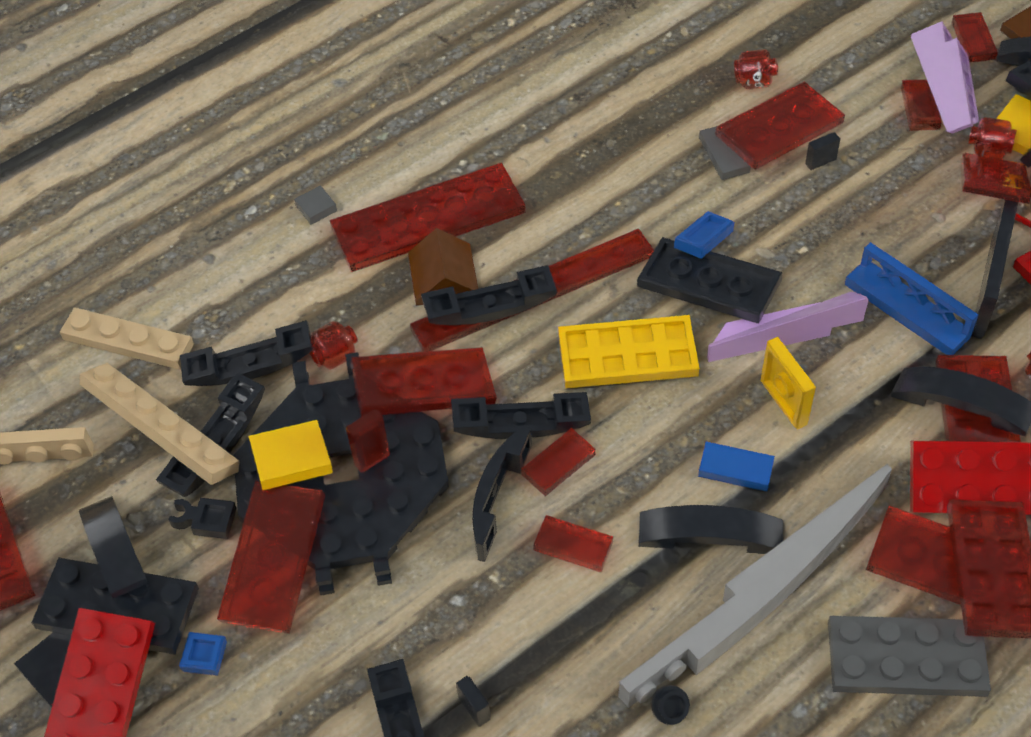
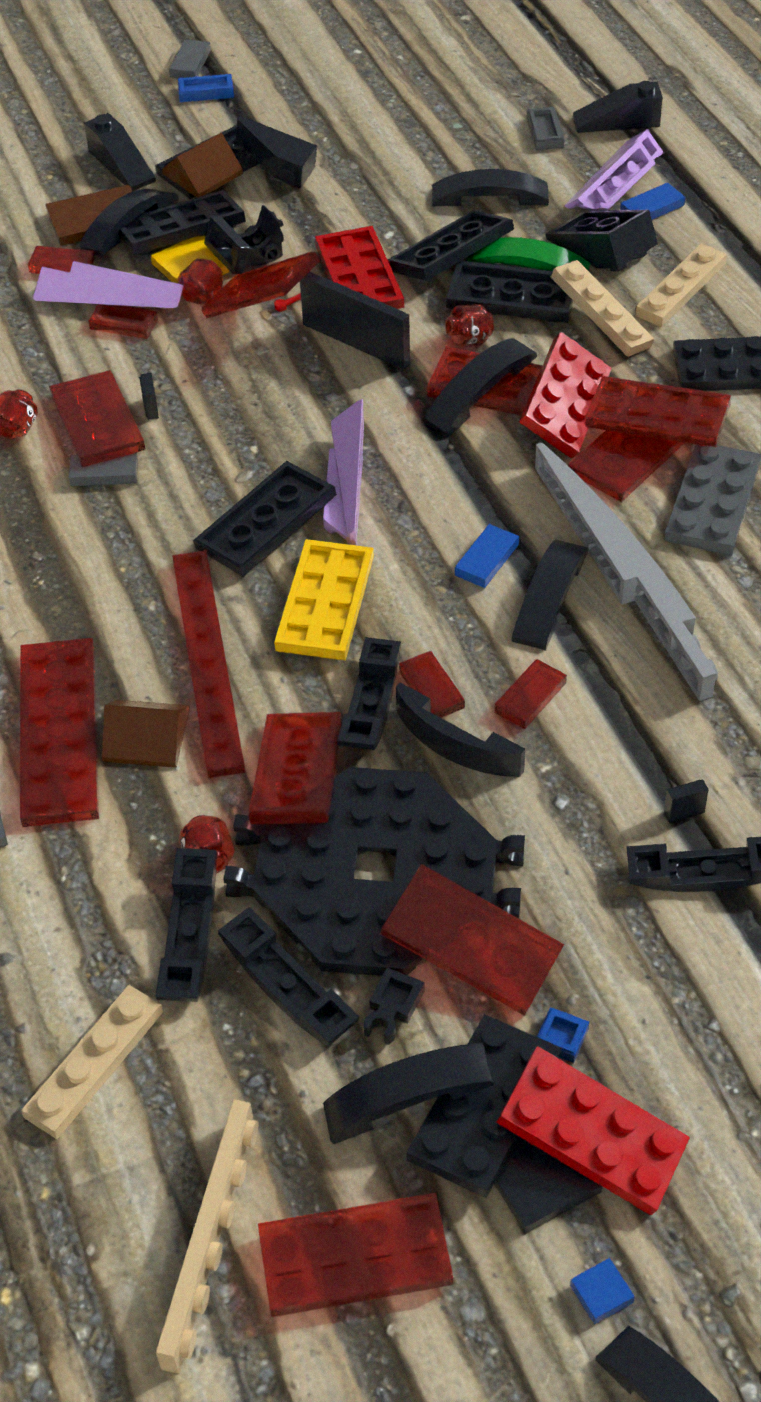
camera: 75 degrees left, 5 degrees down
tan plate [80,363,239,485] -> none
yellow tile [249,420,333,490] -> none
clear red tile [346,408,390,473] -> none
black slope [421,265,557,325] -> none
black plate [651,685,690,725] -> none
blue tile [674,211,735,259] -> none
yellow tile [760,336,816,430] -> none
blue fence [844,242,979,358] -> none

